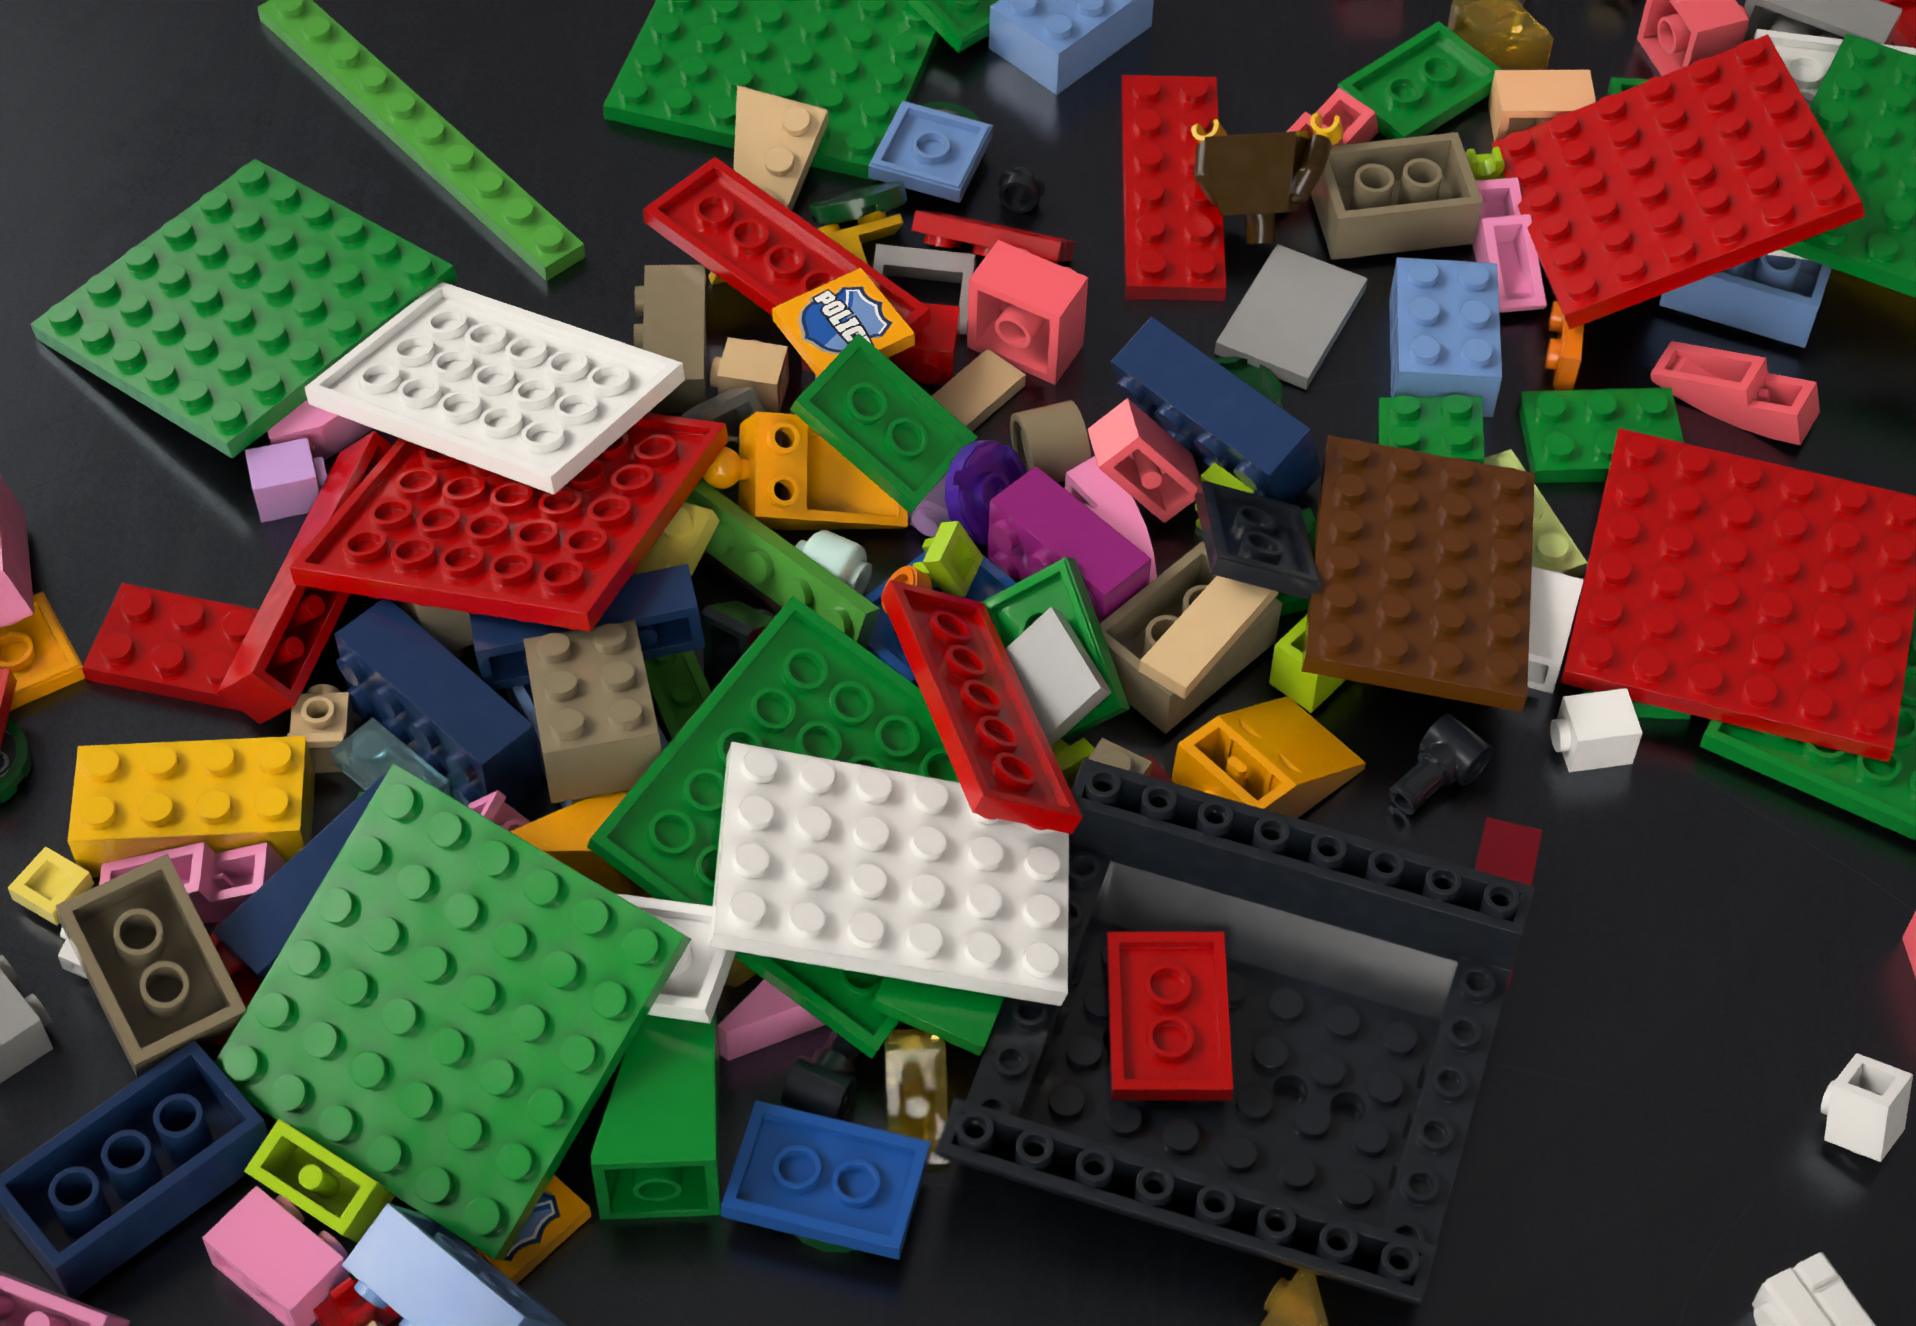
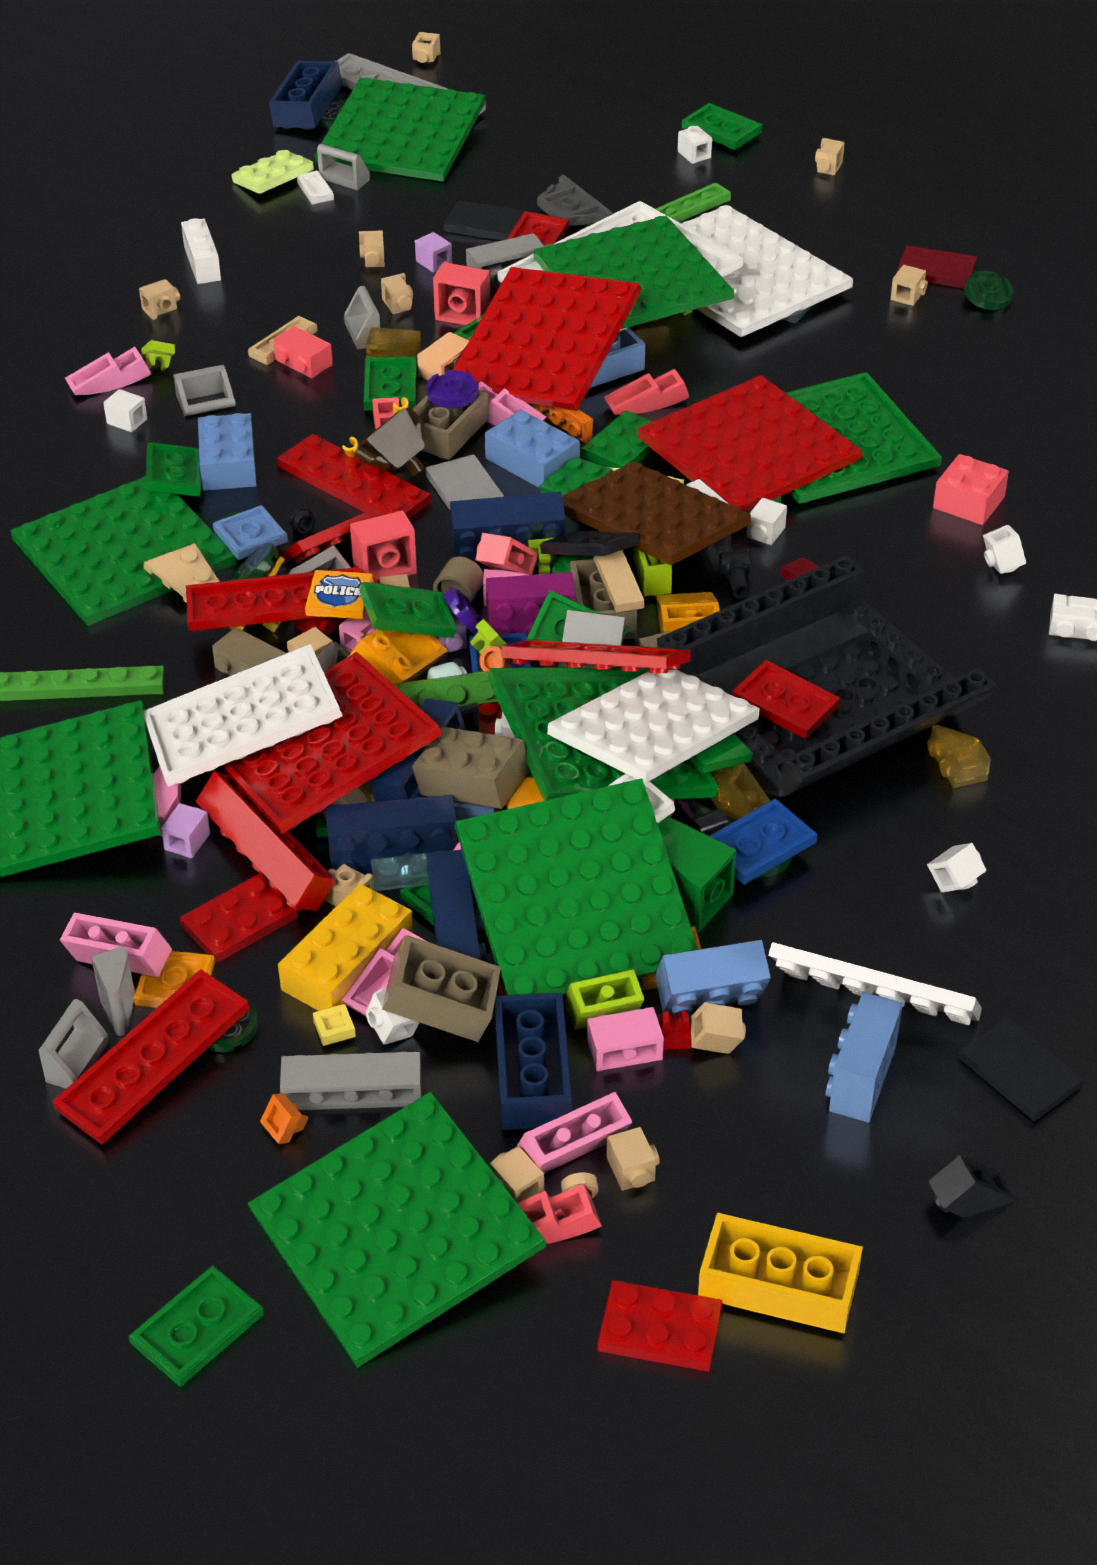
camera: 50 degrees left, 10 degrees down
none -> dark purple tile [426,370,479,408]

